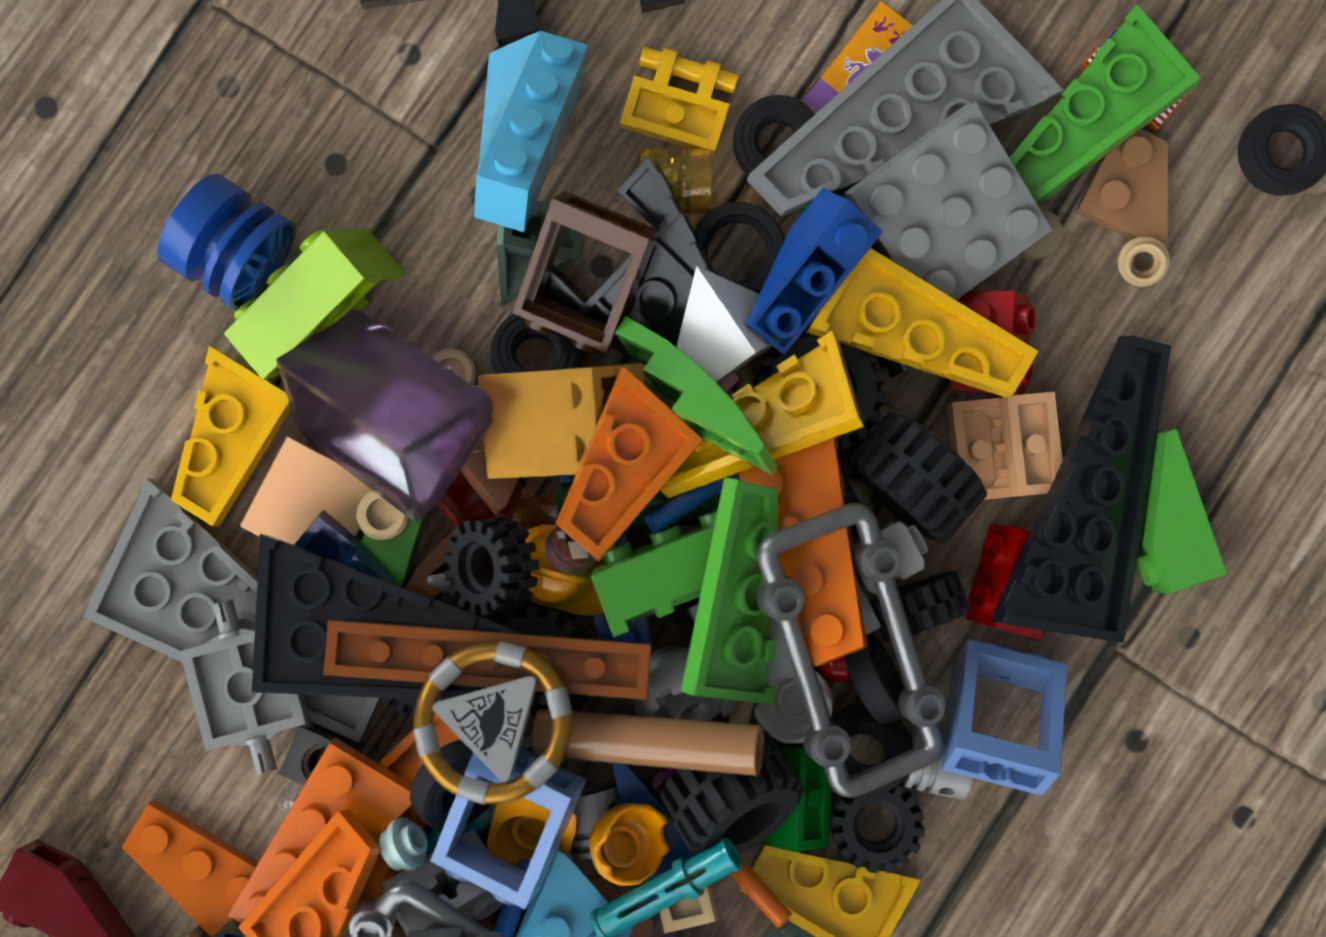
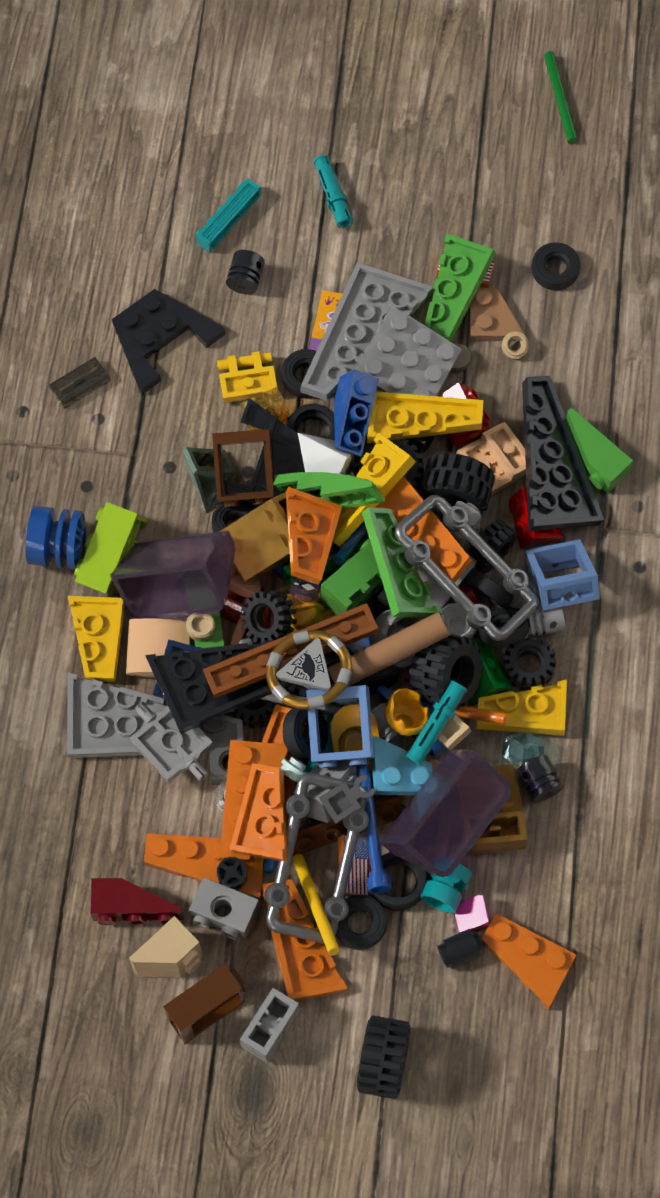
camera: 25 degrees left, 20 degrees down
medium azure wedge [474,31,588,232] -> none

